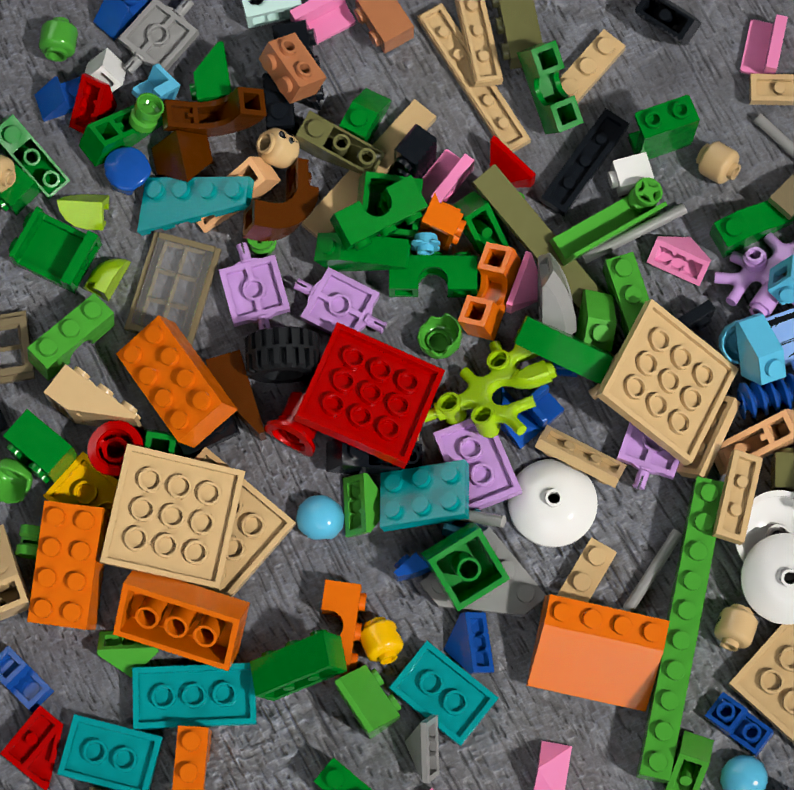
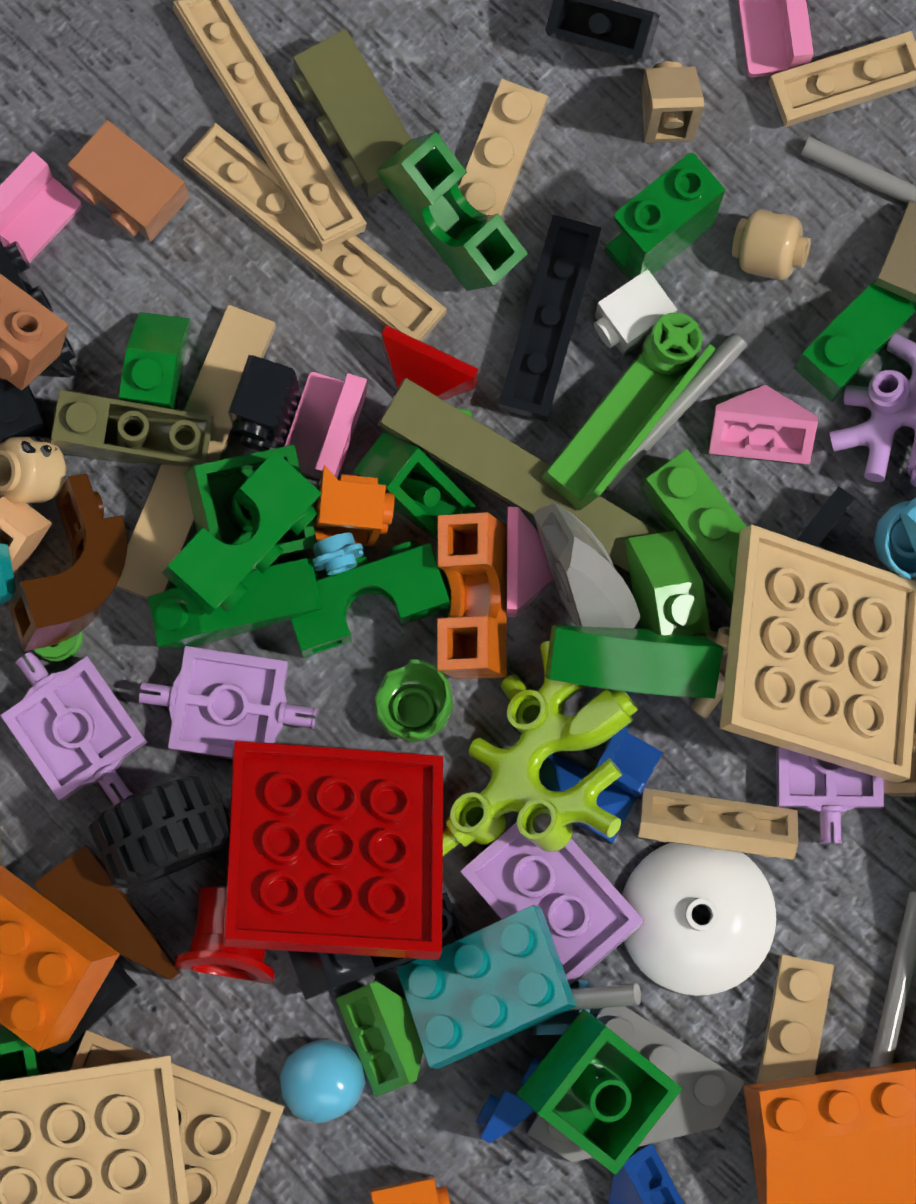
camera: 25 degrees left, 5 degrees up
none -> tan slope [641,61,704,143]

